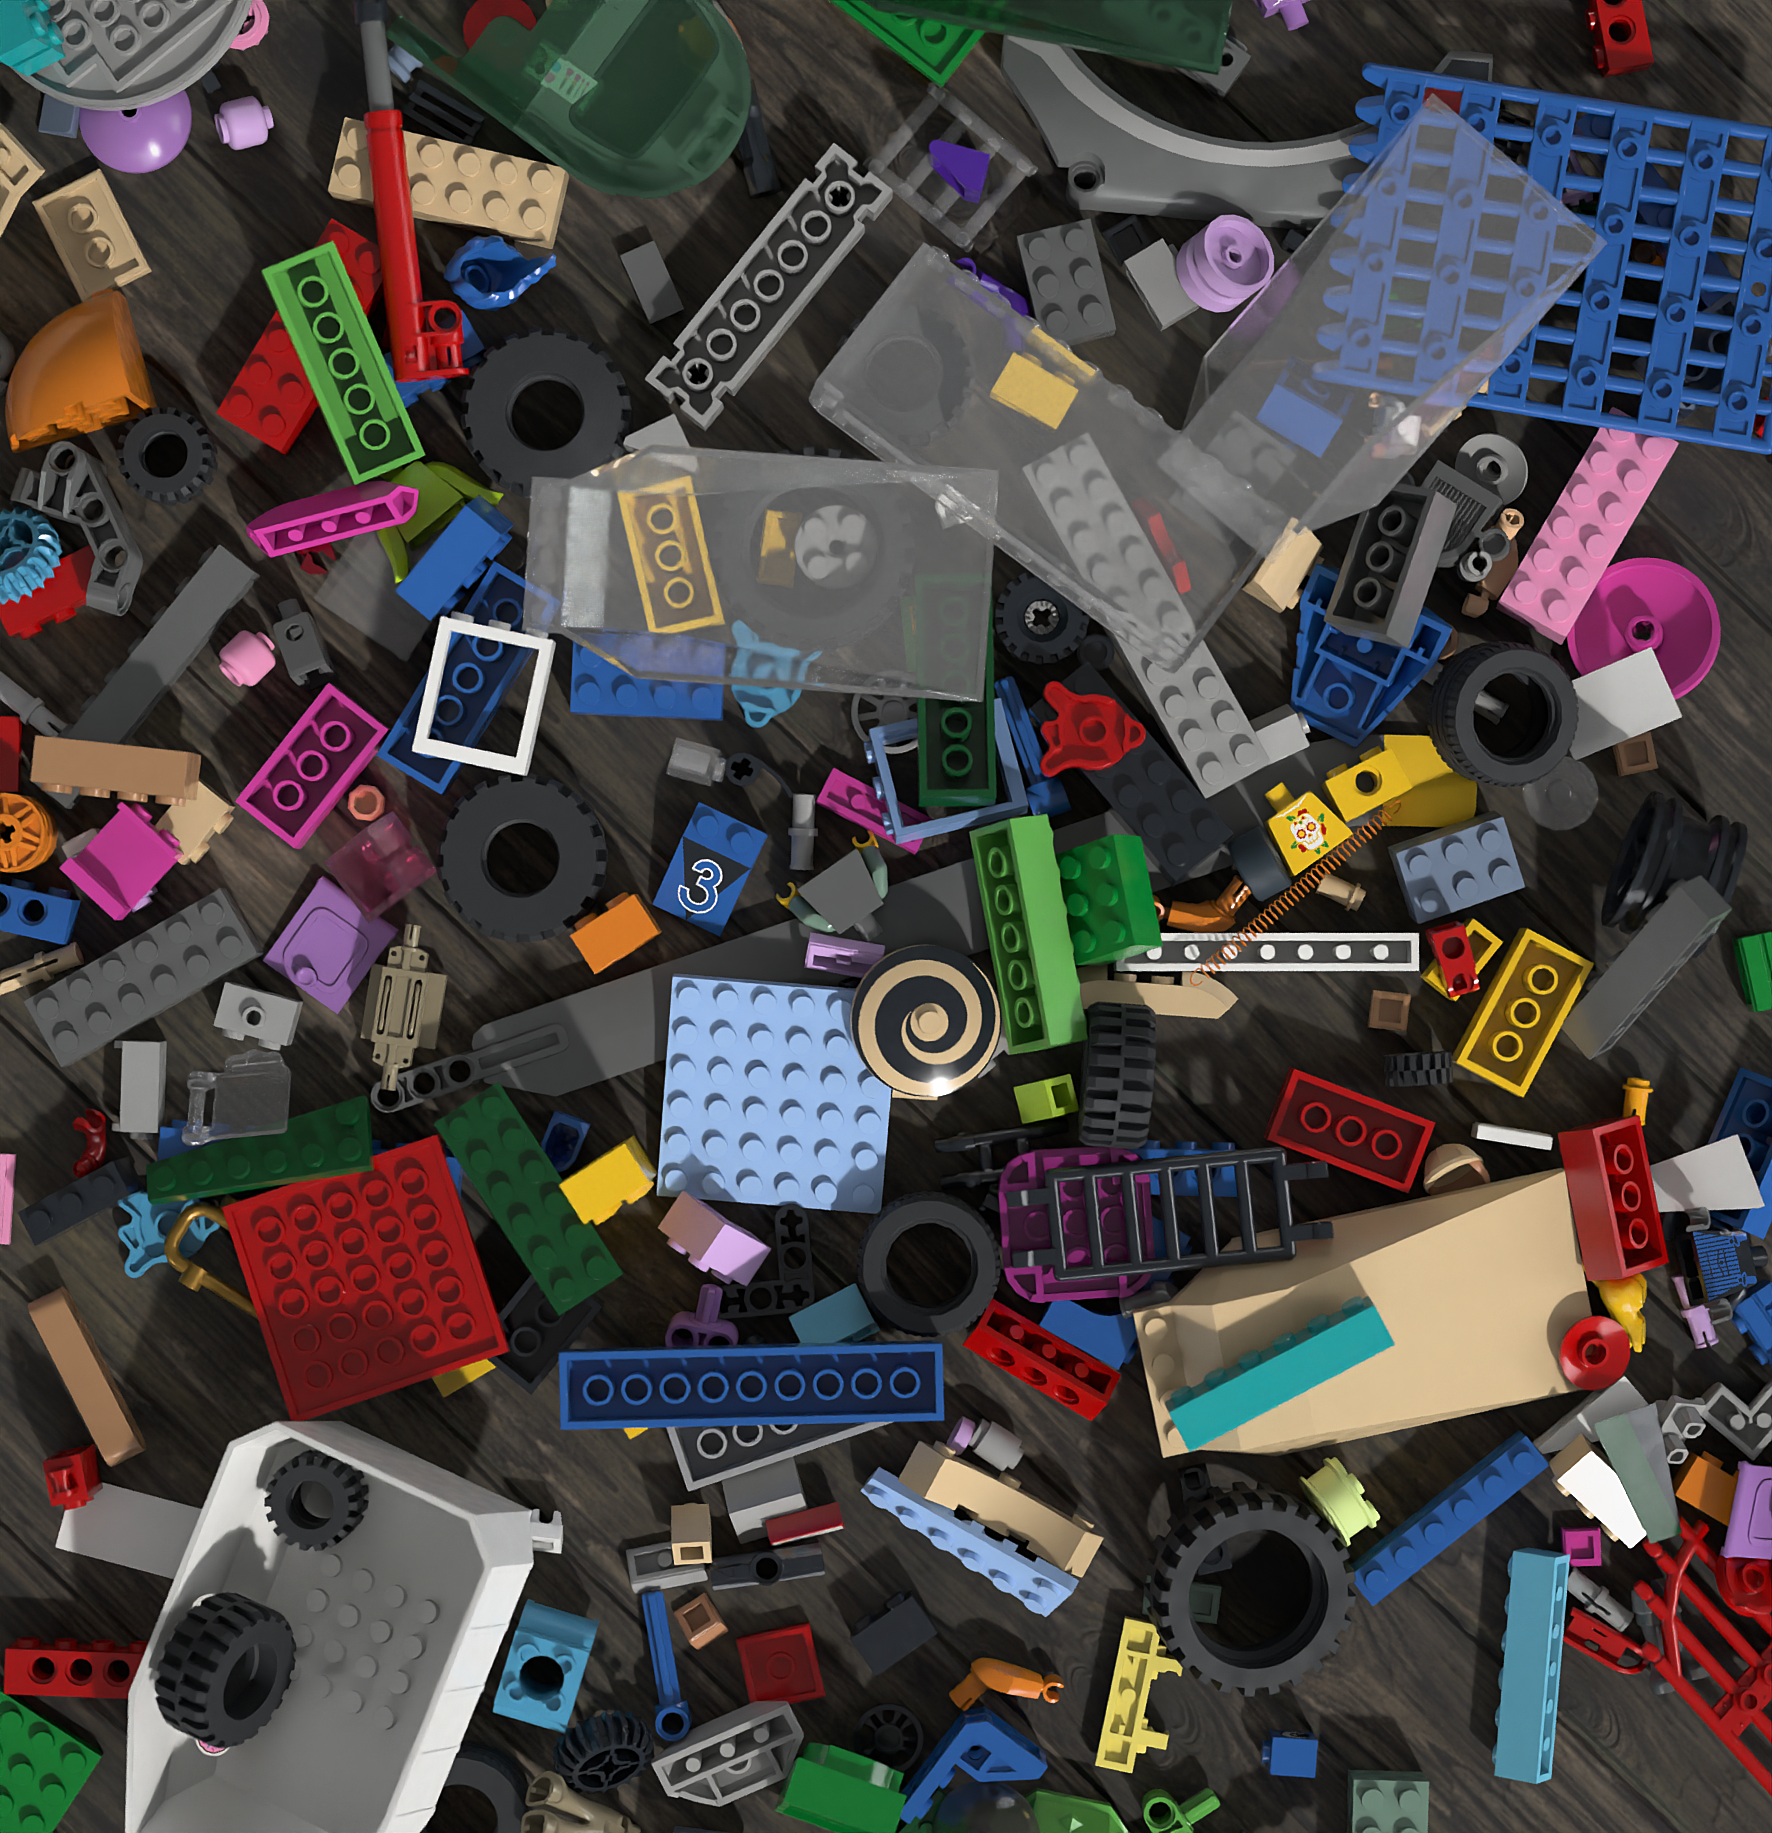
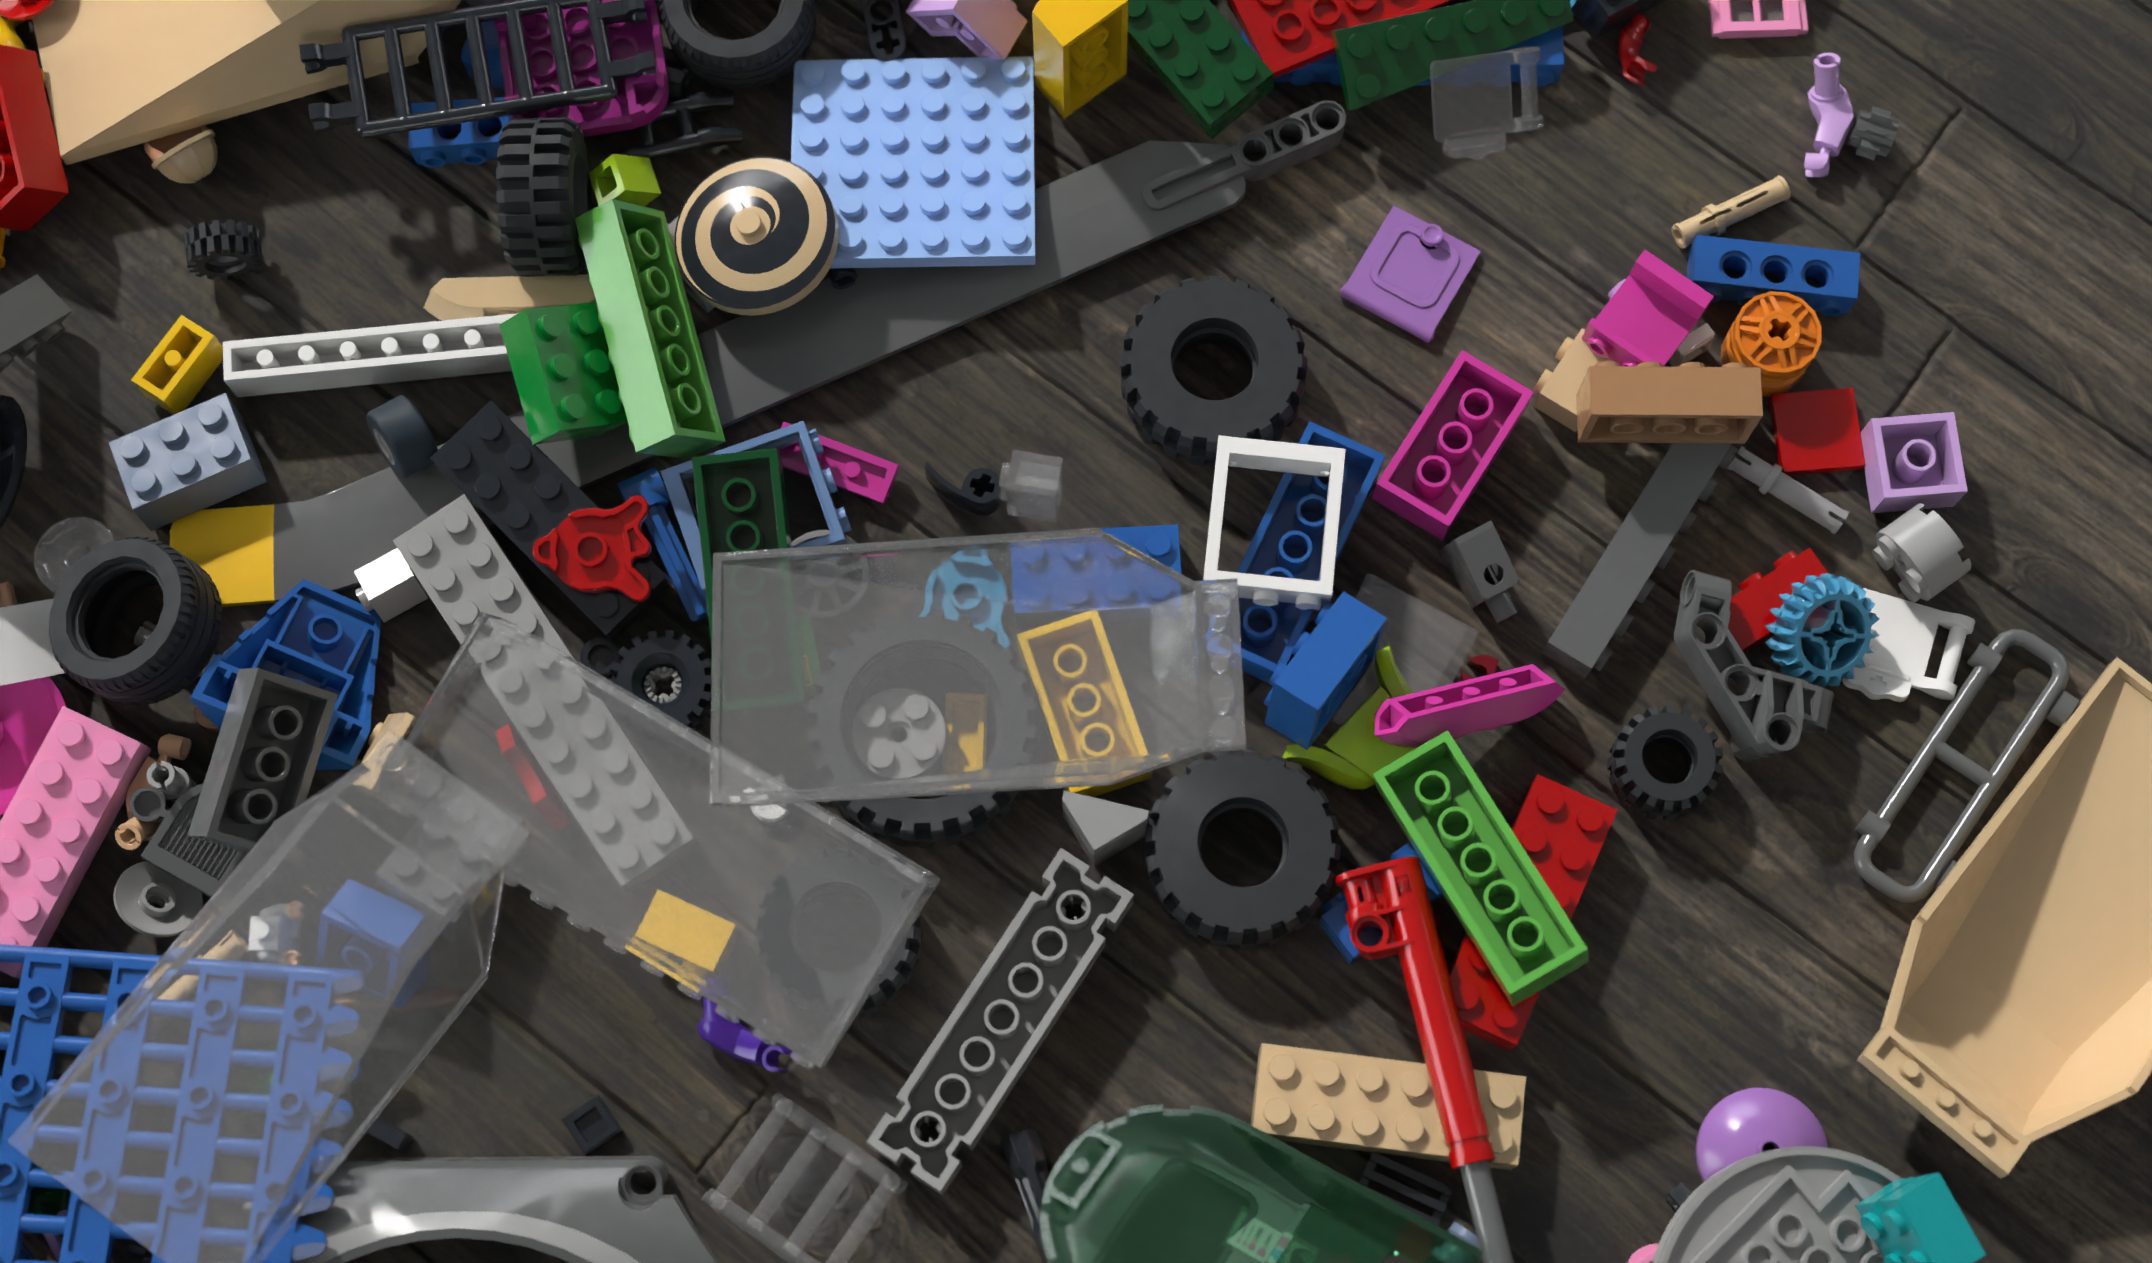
camera: 170 degrees right, 15 degrees down
orange brick [5,289,157,453] -> none
dark grey brick [24,888,264,1067] -> none
tan tile [32,169,152,302] -> none
sand blue slope [38,94,80,138] -> none
light grey brick [112,1040,167,1140] -> none
light grey brick [213,982,303,1051] -> none
lavender head [215,96,274,150] -> none
bright pink head [219,630,276,687] -> none
clear pink piece [324,811,437,923] -> none
tile [348,785,385,821] -> none
dark tan piece [360,924,448,1091] -> none
blue hair [444,235,556,311] -> none
rock [541,1110,591,1173] -> none
orange brick [570,892,662,974] -> none
dark grey tile [620,241,685,326] -> none
blue slope [653,802,768,936] -> none
dark grey torso [776,830,888,943] -> none
light grey pin [788,794,818,870] -> none
lavender tile [804,932,885,978] -> none
dark purple tile [928,140,990,204] -> none
dark grey brick [1015,219,1116,352] -> none
light grey brick [1122,238,1200,331] -> none
orange arm [1153,875,1251,933] -> none
lavender wheel [1176,214,1274,313] -> none
orange piece [1190,801,1401,986] -> none
yellow torso [1263,782,1353,877] -> none
red brick [1263,1067,1435,1193] -> none
tan pin [1315,872,1366,911] -> none
yellow brick [1320,746,1413,824] -> none
medium nougat tile [1368,990,1411,1032] -> none
red leg [1425,920,1479,998] -> none
yellow brick [1452,928,1594,1097] -> none
white tile [1471,1122,1553,1150] -> none

